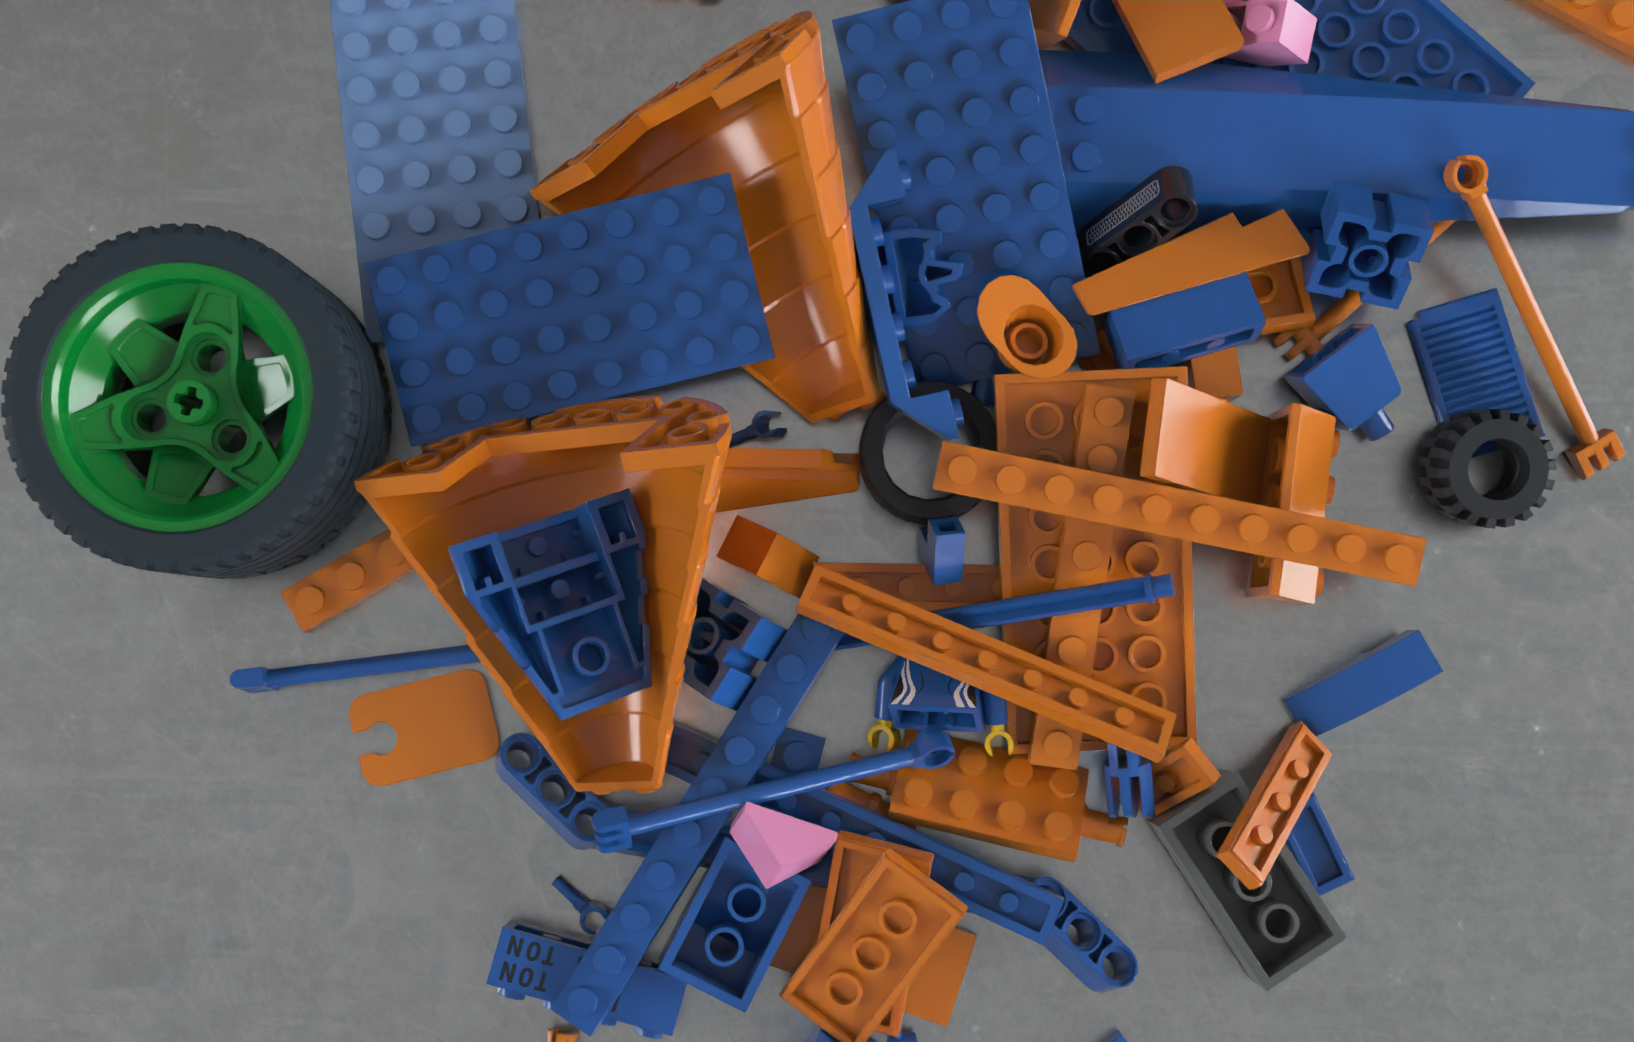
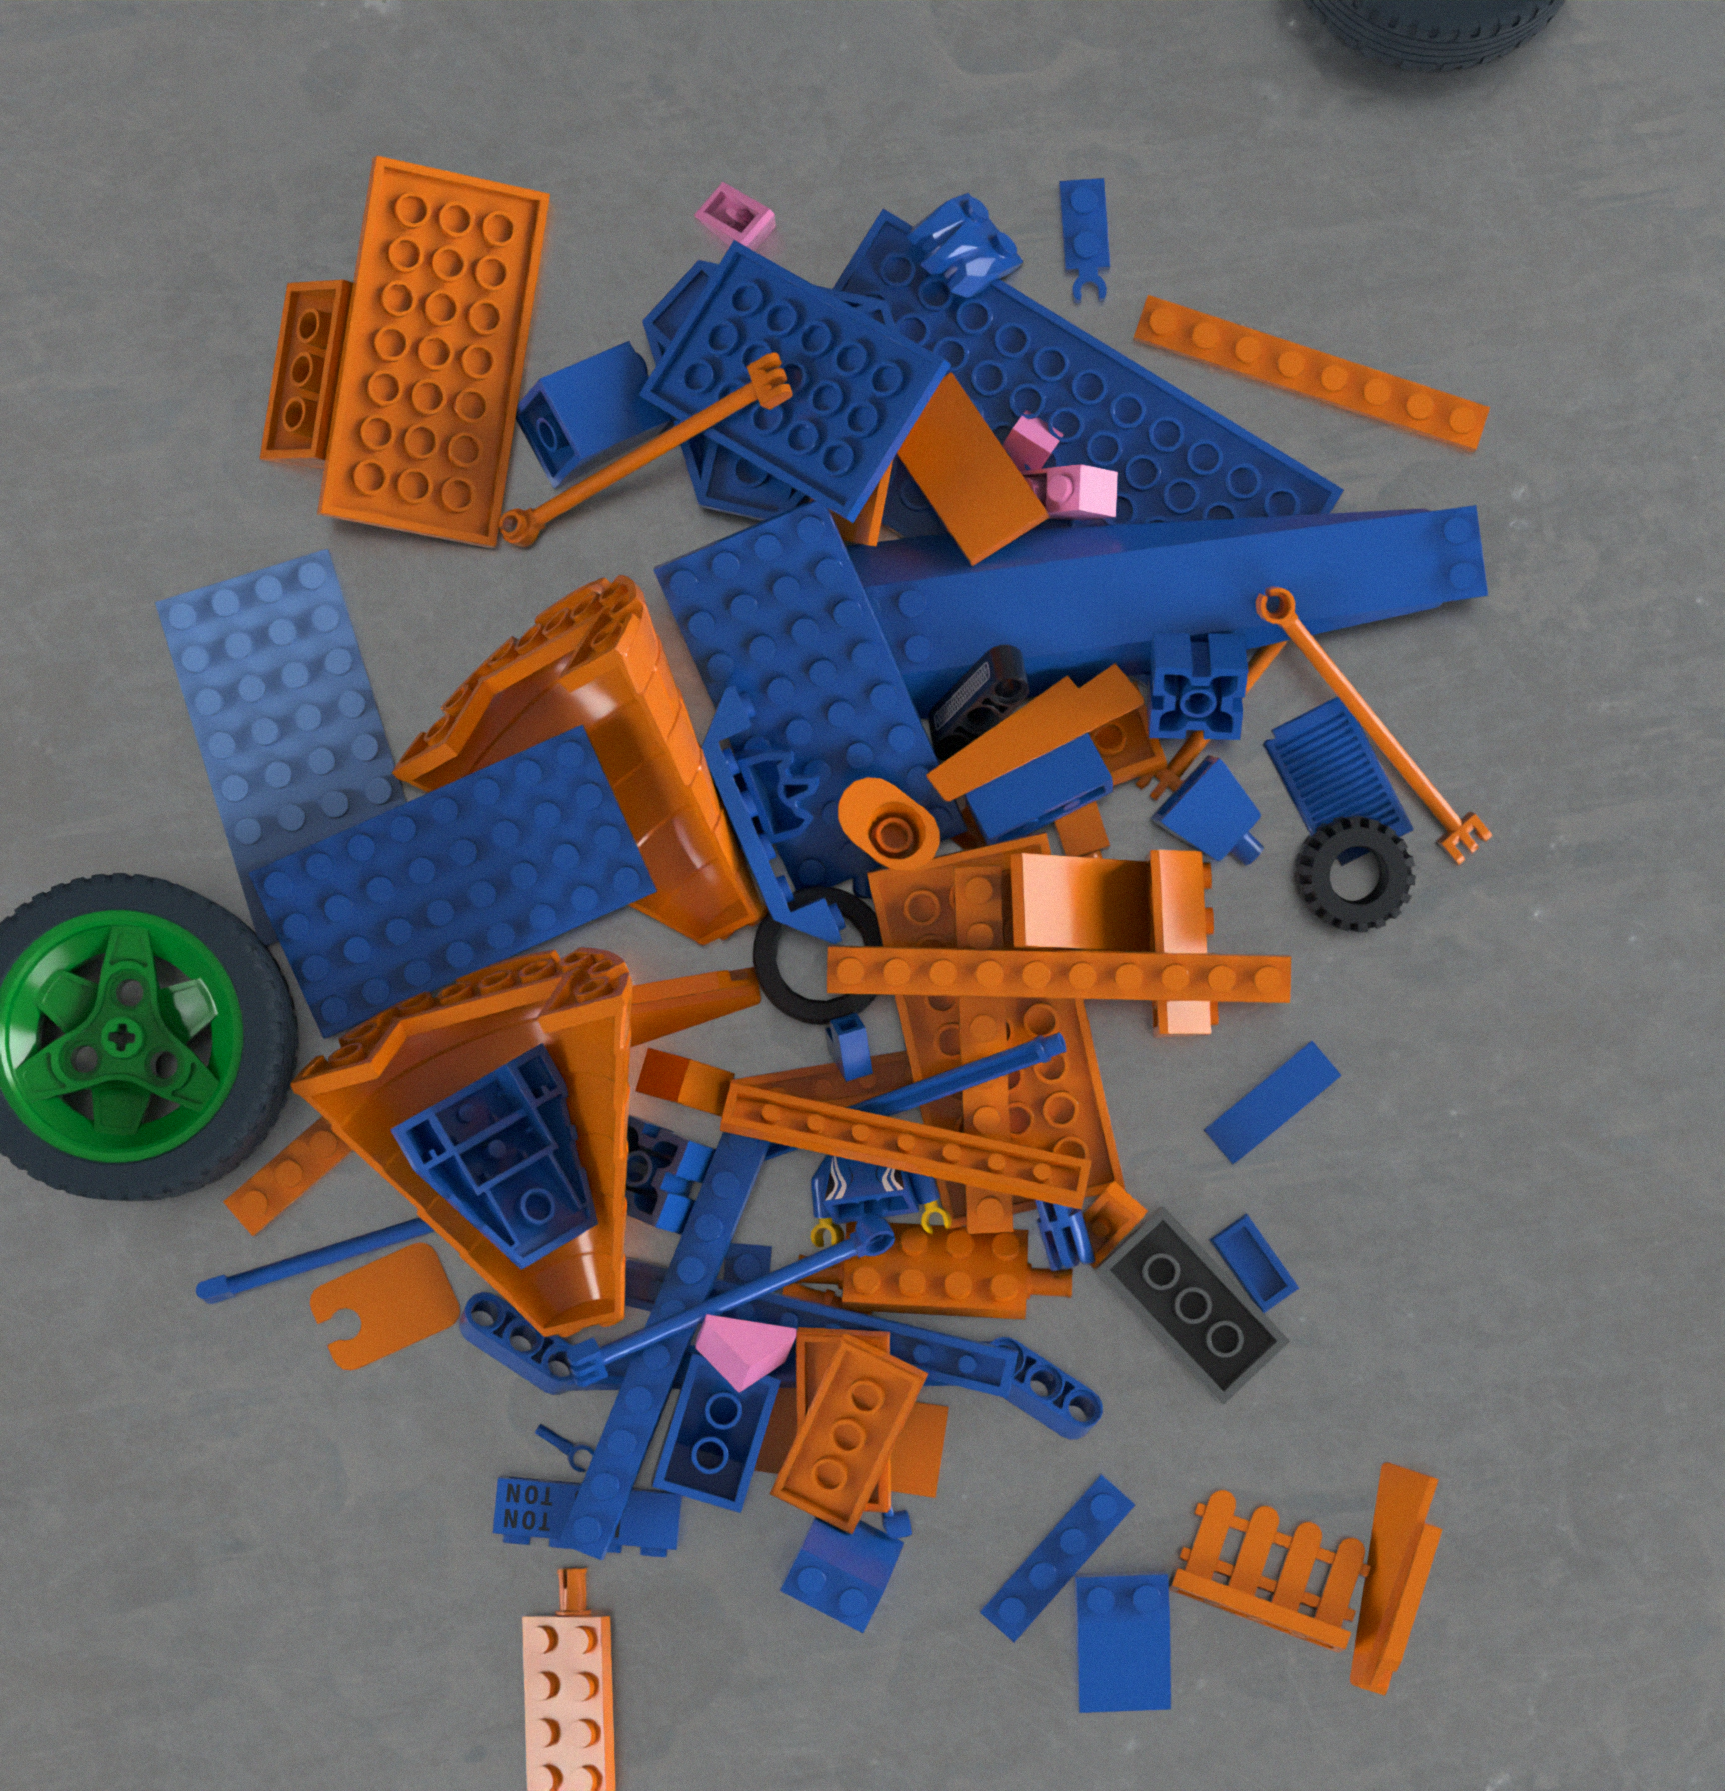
camera: 10 degrees left, 0 degrees up
blue hand [729,410,787,447] -> none
orange tile [1216,721,1332,890] -> none

